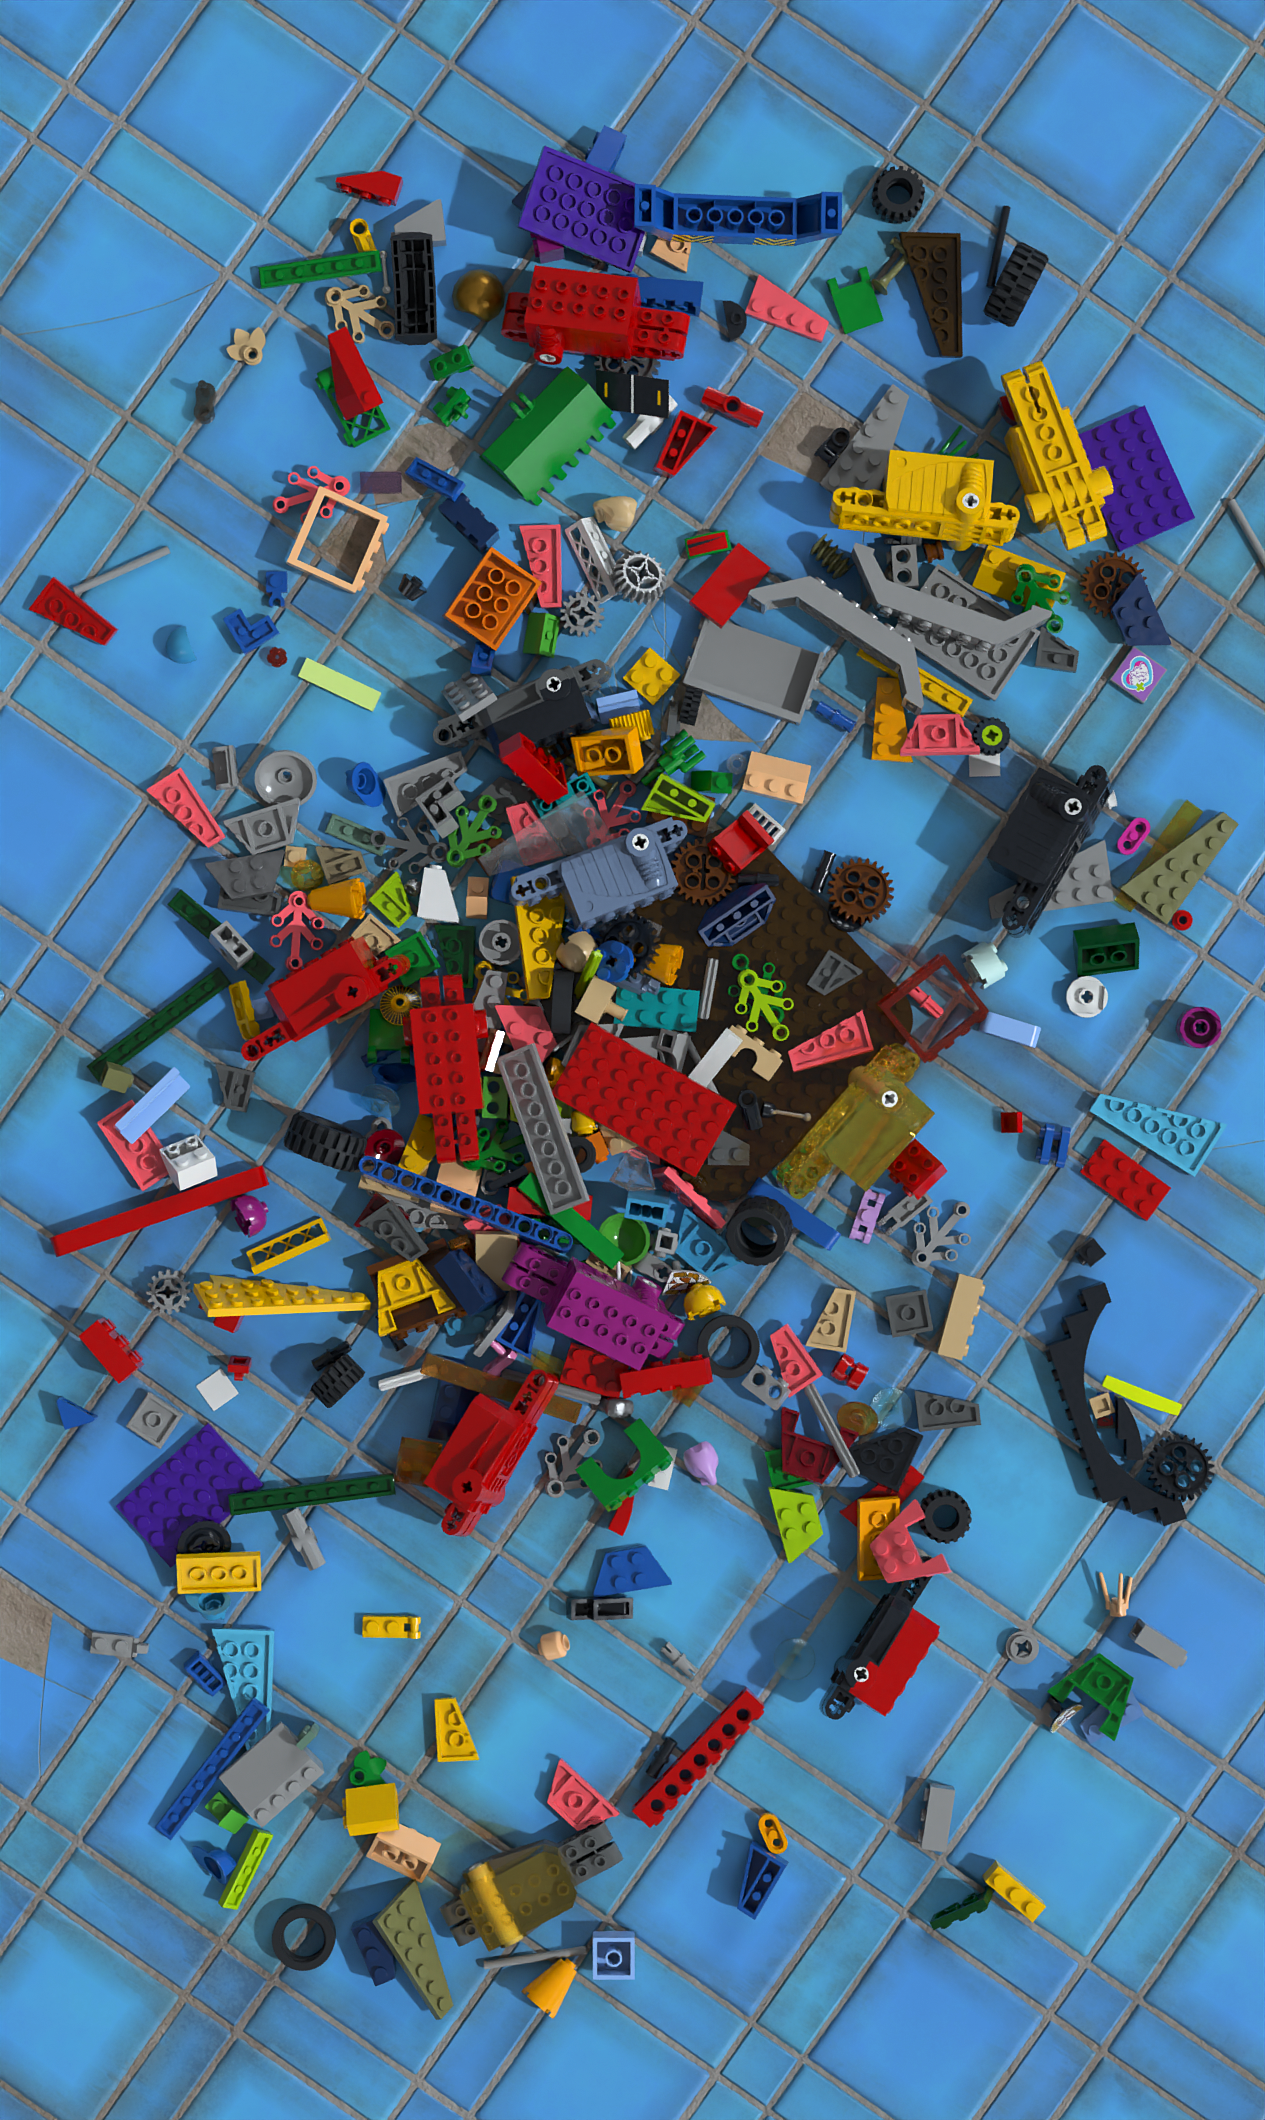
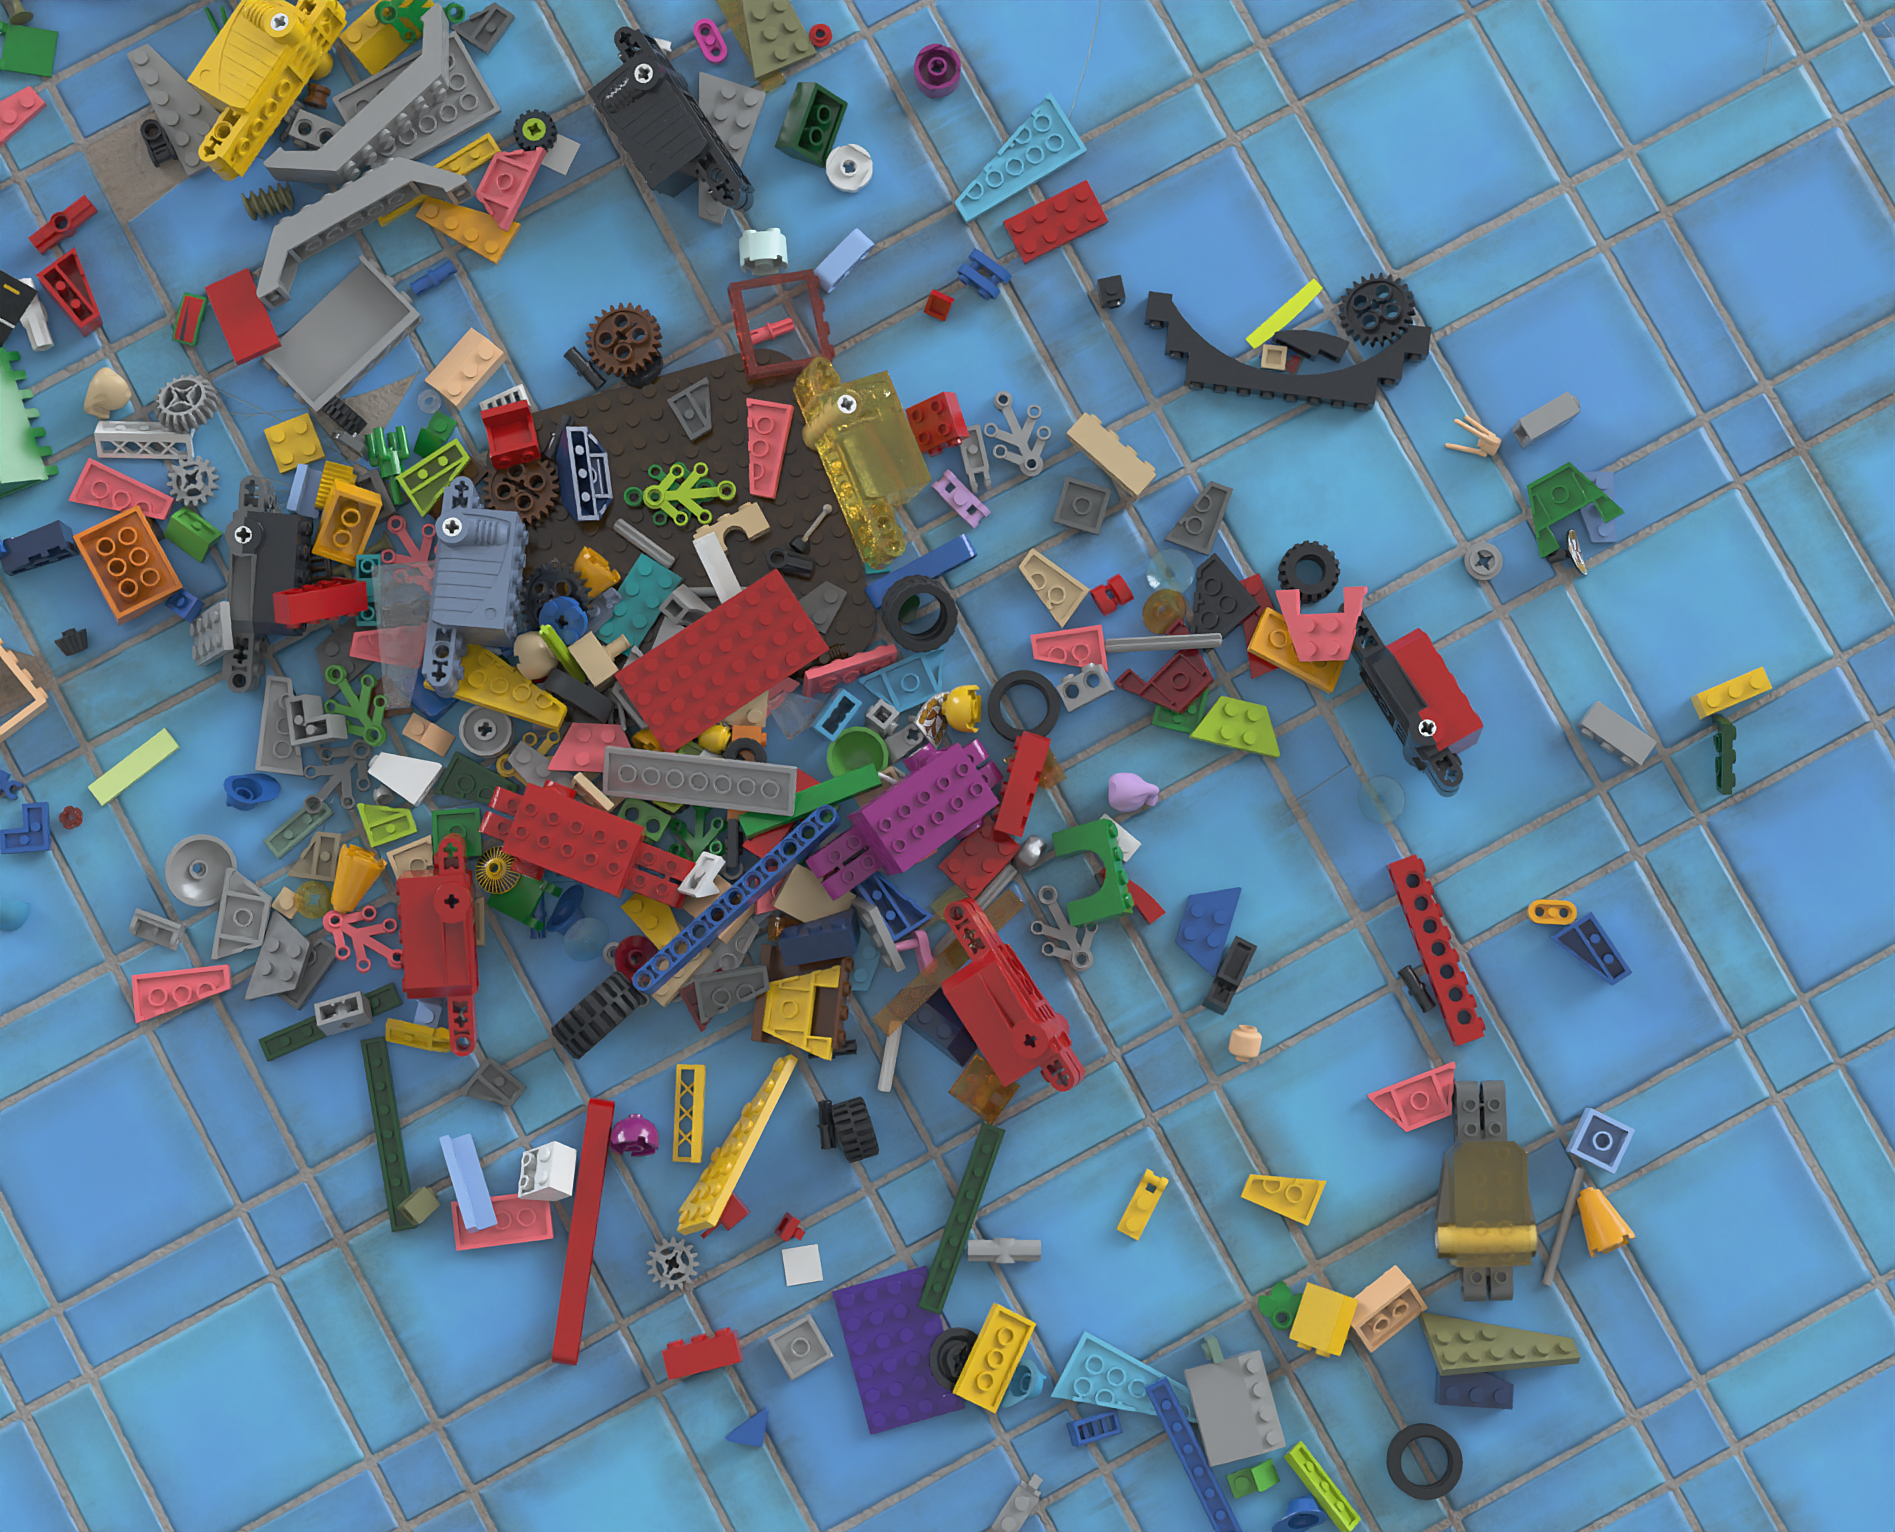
camera: 70 degrees left, 5 degrees down
light grey pin [660,1641,699,1679] -> none
none -> white slope [677,851,725,898]

